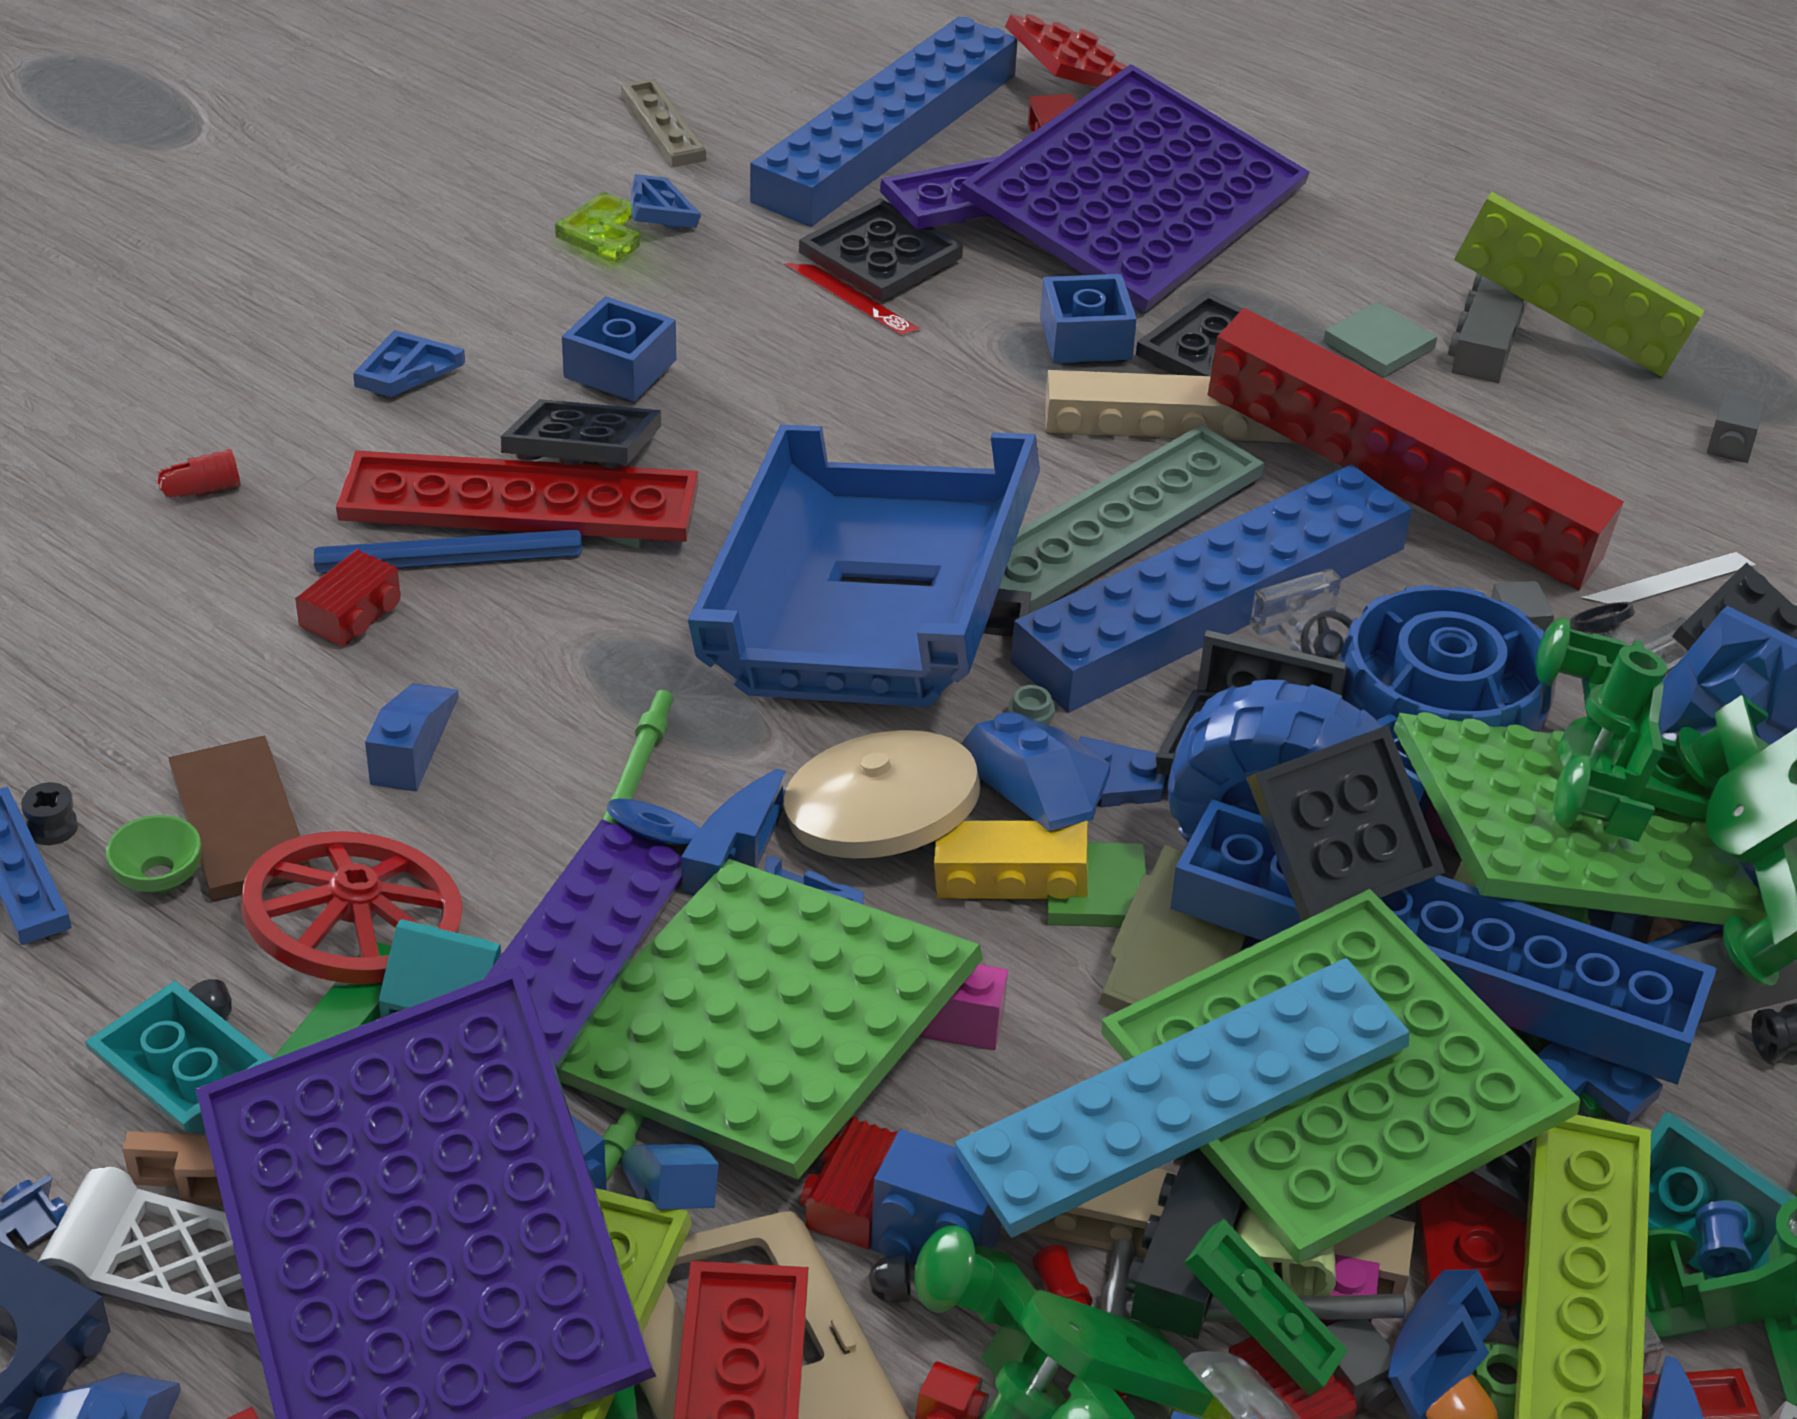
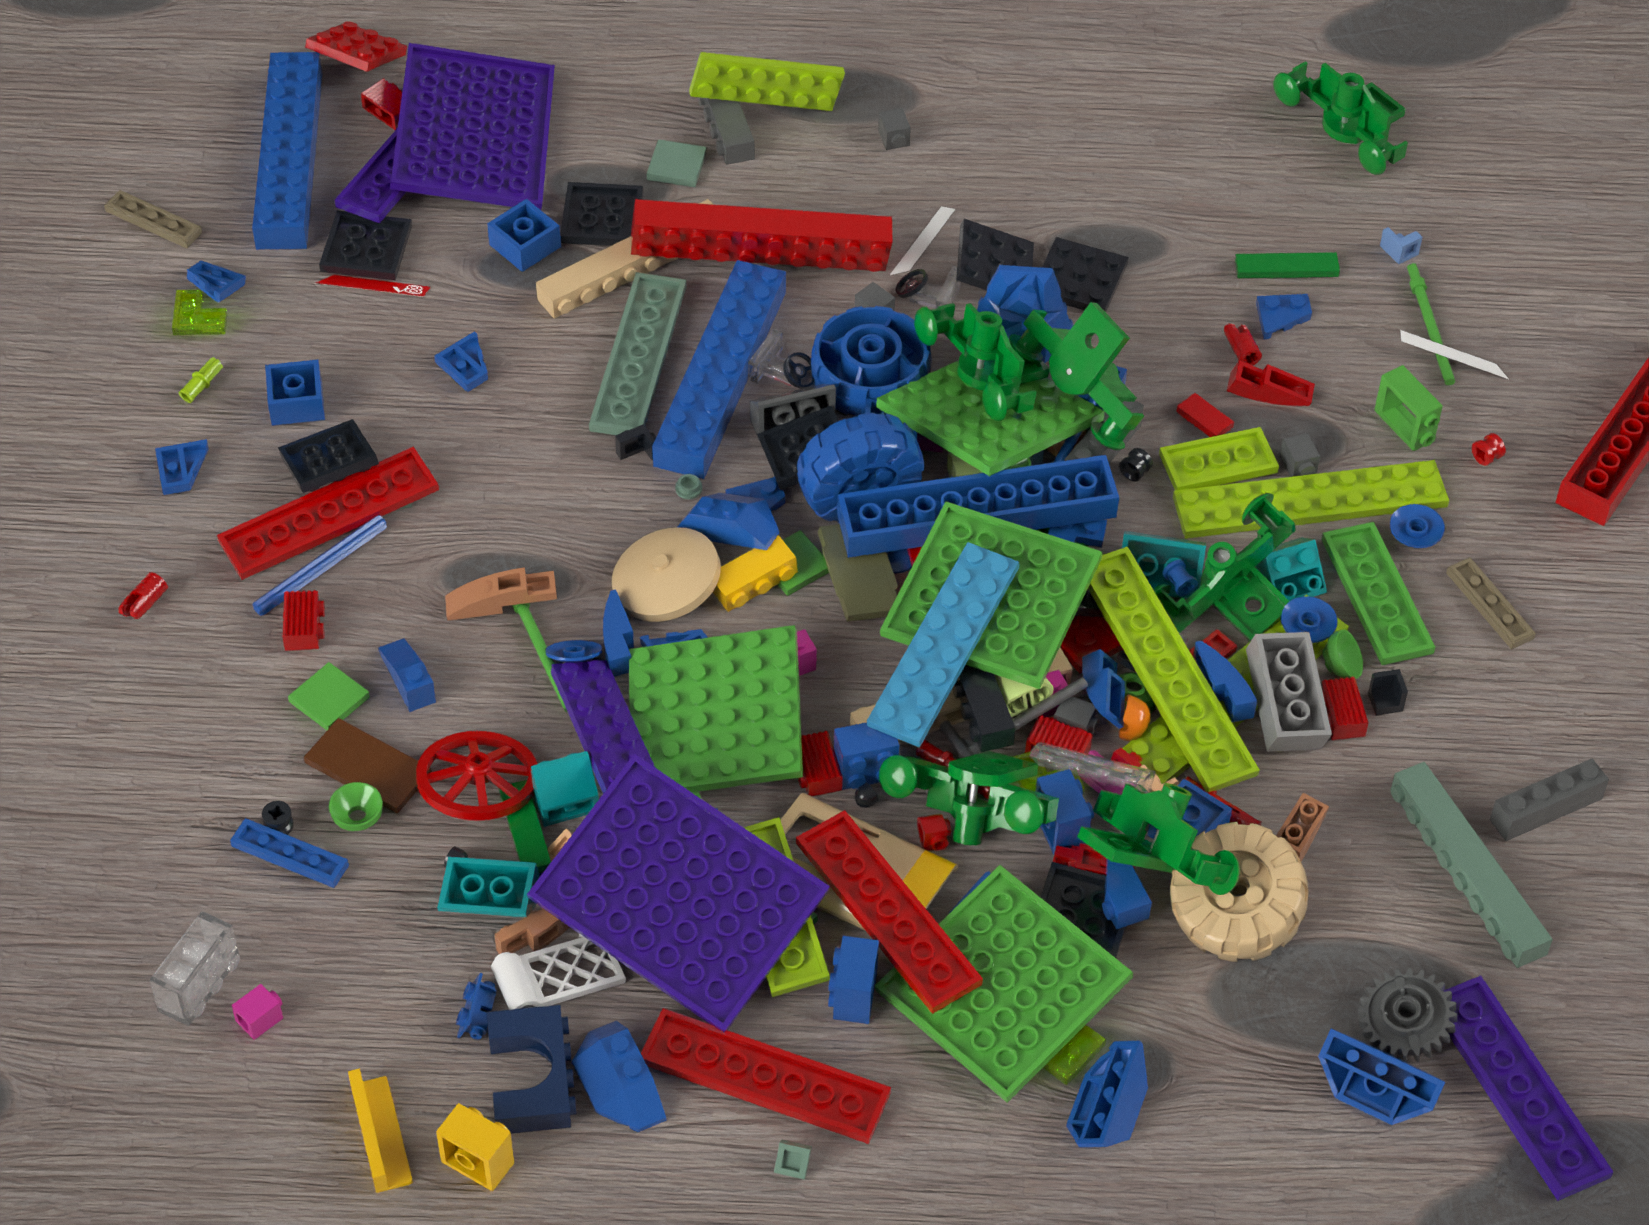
camera: 35 degrees left, 10 degrees up
blue slope [621,1144,719,1209] -> none
blue panel [688,425,1040,707] -> none
green plate [1184,1219,1348,1396] -> none
black plate [1246,725,1445,922] -> none
none -> lime axle [178,357,223,403]
none -> bright green tile [288,662,370,730]
none -> blue wing [435,331,488,392]
none -> nougat slope [445,567,557,621]

